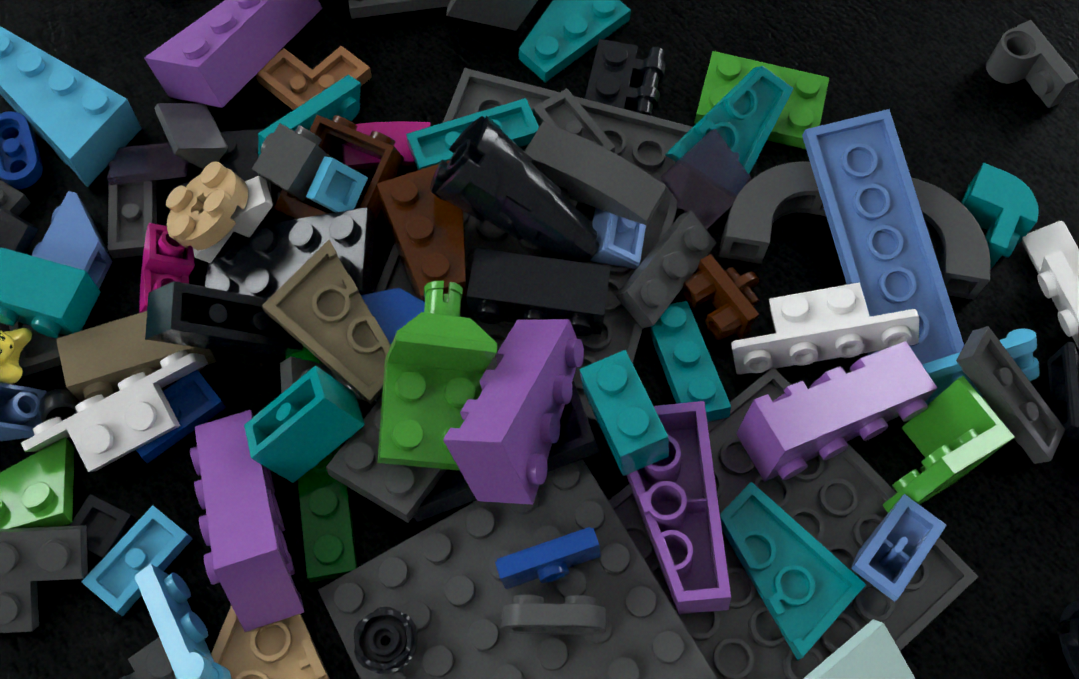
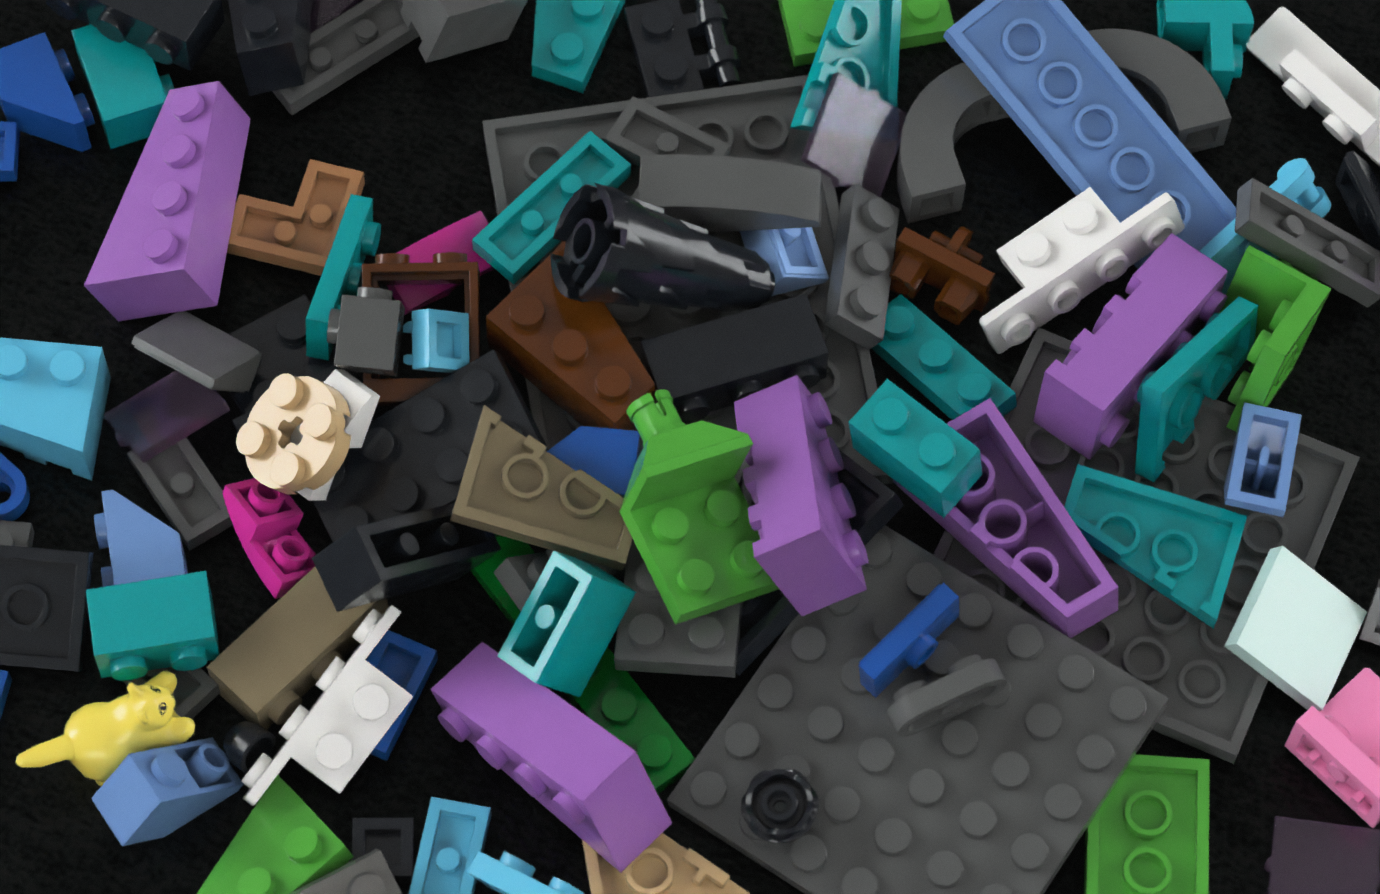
camera: 25 degrees left, 0 degrees up
none -> teal wing [1135,296,1259,482]

